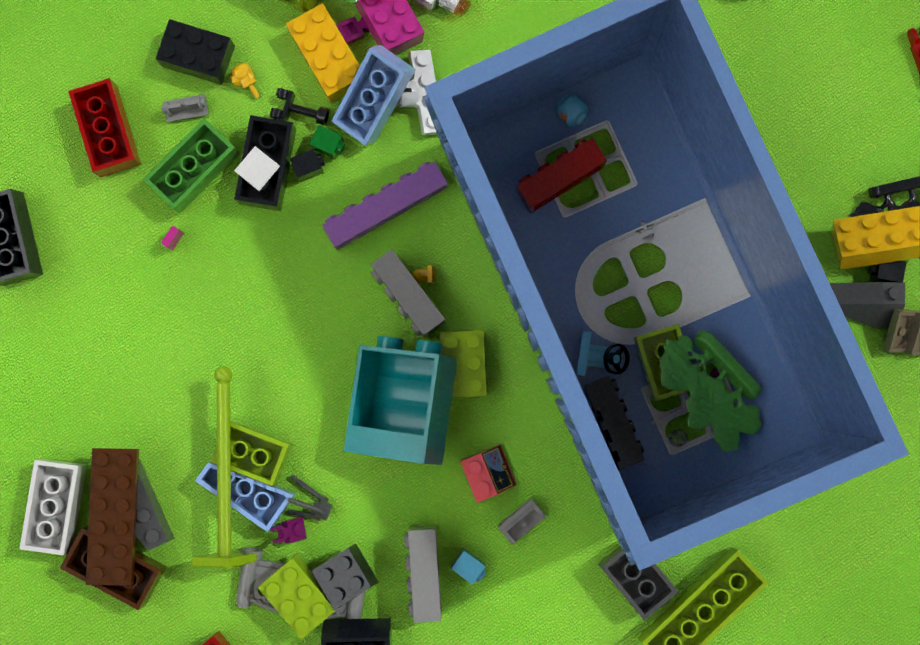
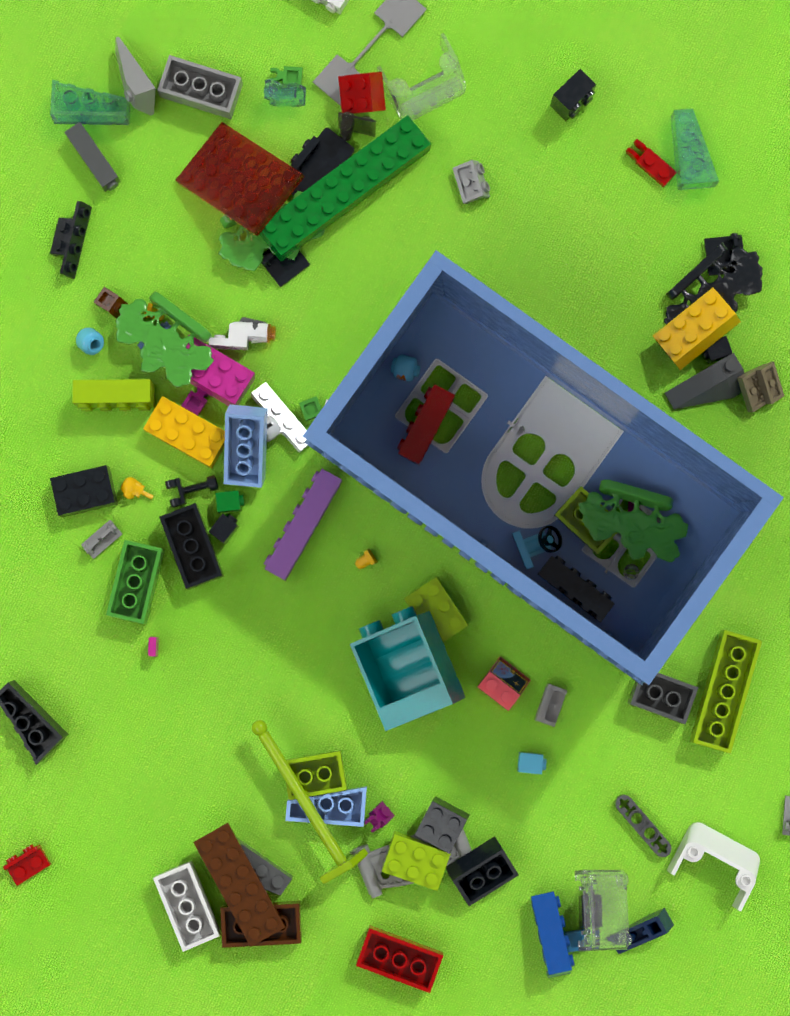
camera: 30 degrees left, 0 degrees up
red brick [68,78,141,178] -> none
white sticker [234,146,280,191] -> none
dark grey plant [287,475,333,521] -> none
light grey brick [371,249,446,338] -> none
light grey brick [404,525,442,623] -> none

